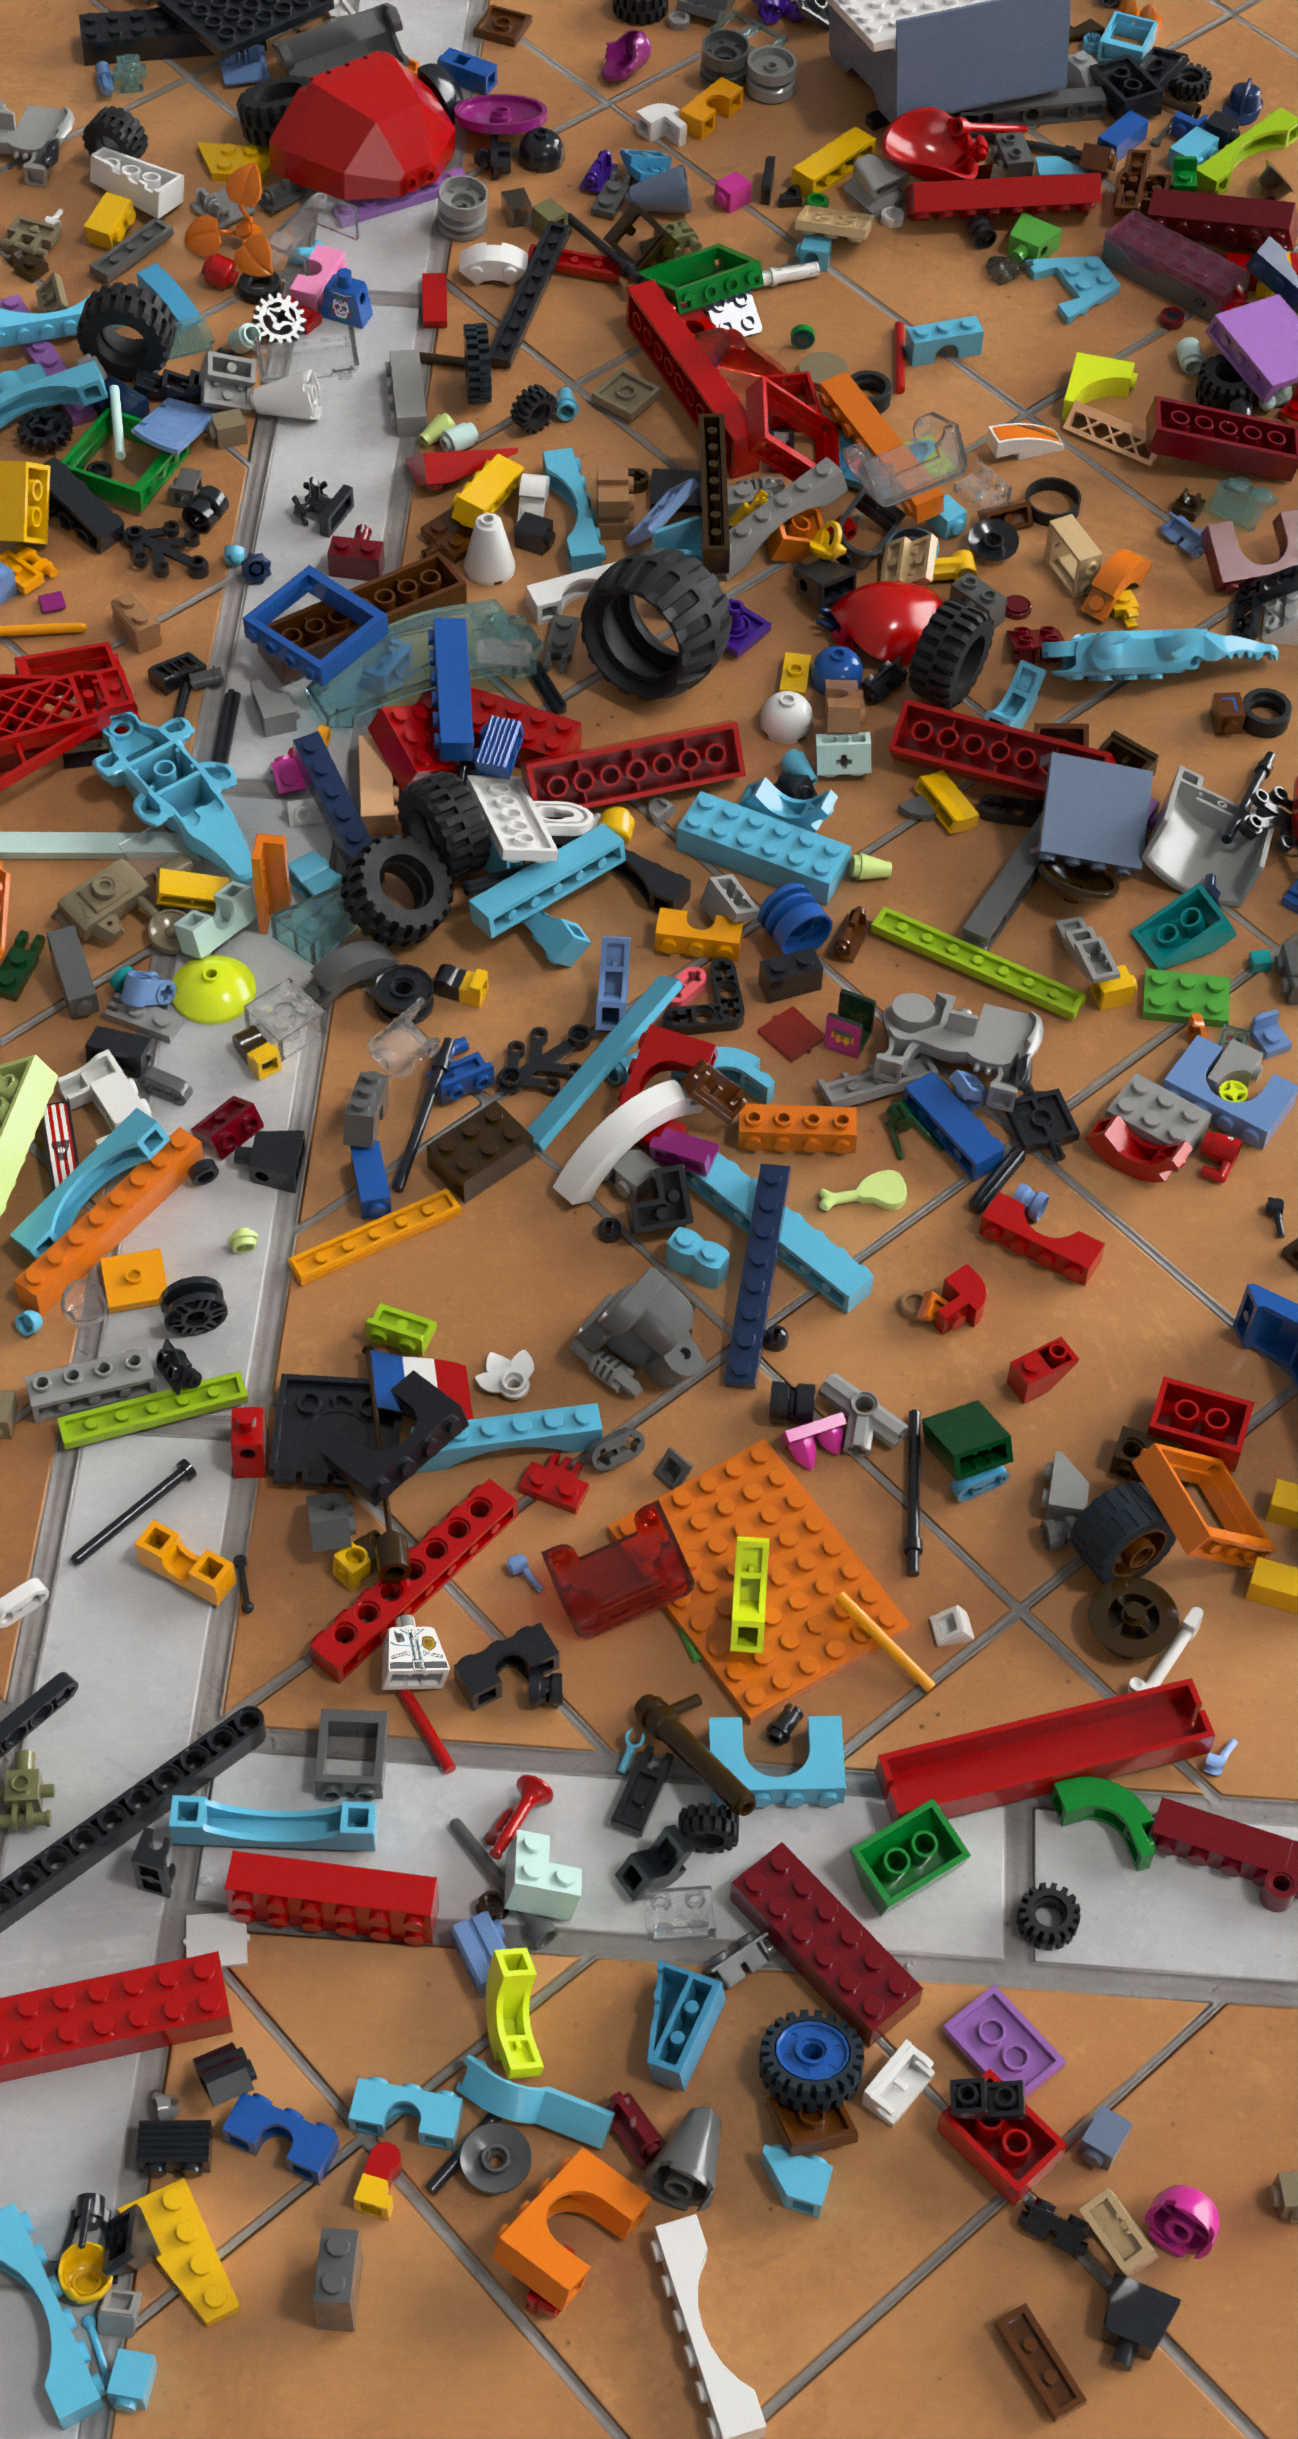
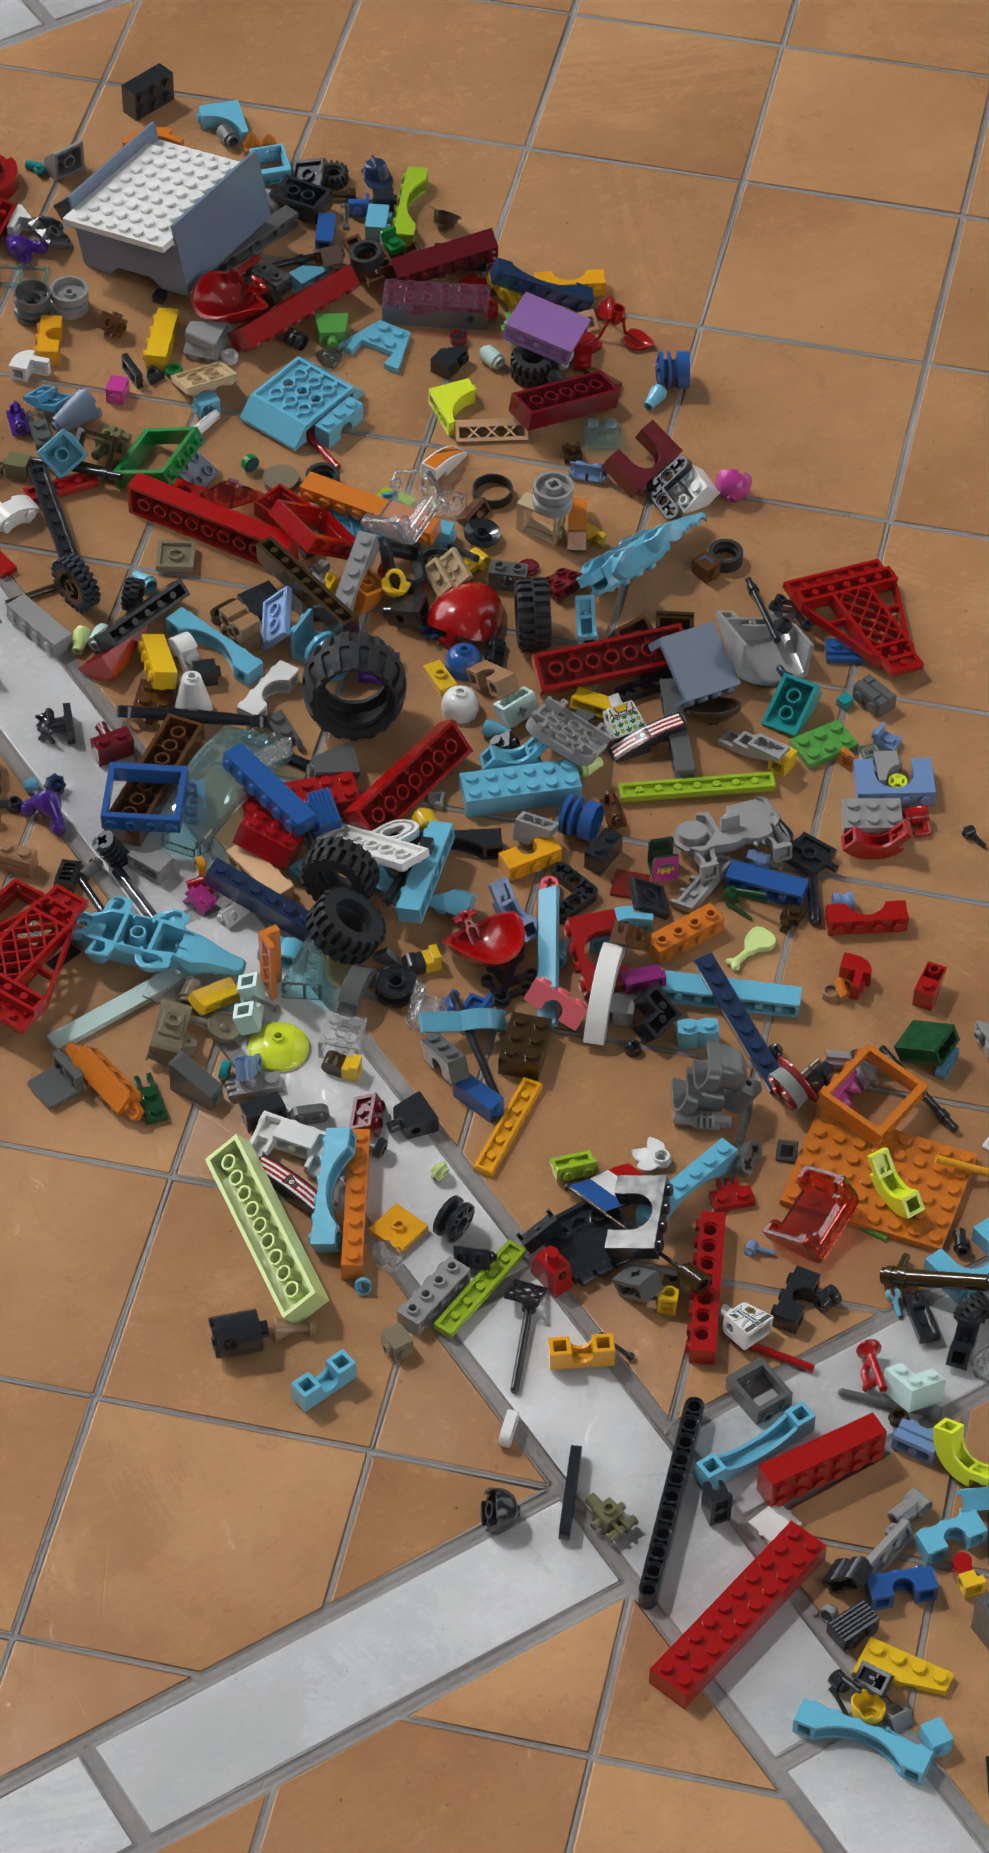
camera: 35 degrees left, 5 degrees down
none -> dark purple head [21,789,66,836]
none -> medium azure slope [36,429,88,478]
none -> black brick [92,578,190,653]
none -> black piece [92,830,129,868]
none -> reddish brown brick [96,311,128,338]
none -> black piece [116,705,268,728]
none -> medium azure slope [240,356,365,451]
none -> dark grey hinge [251,995,281,1013]
none -> dark grey slope [306,741,361,782]
none -> black tyre [349,240,384,272]
none -> dark grey tile [372,947,401,965]
none -> black piece [419,836,435,855]
none -> medium azure piece [419,1008,508,1034]
none -> black slope [431,345,469,380]
none -> red piece [442,909,525,966]
none -> black bar [447,543,480,562]
none -> black window [504,1279,548,1308]
none -> black hinge [516,1208,564,1254]
none -> coral arch [523,976,588,1031]
none -> light grey tile [526,696,612,766]
none -> light grey wheel [533,471,574,518]
none -> white torso [603,693,646,742]
none -> slope [608,712,687,763]
none -> black tile [627,875,670,920]
none -> piece [767,1057,822,1111]
none -> dark brown plate [779,902,807,934]
none -> orange window [817,1043,928,1147]
none -> light grey hinge [867,1518,914,1574]
none -> light grey piece [887,1487,933,1524]

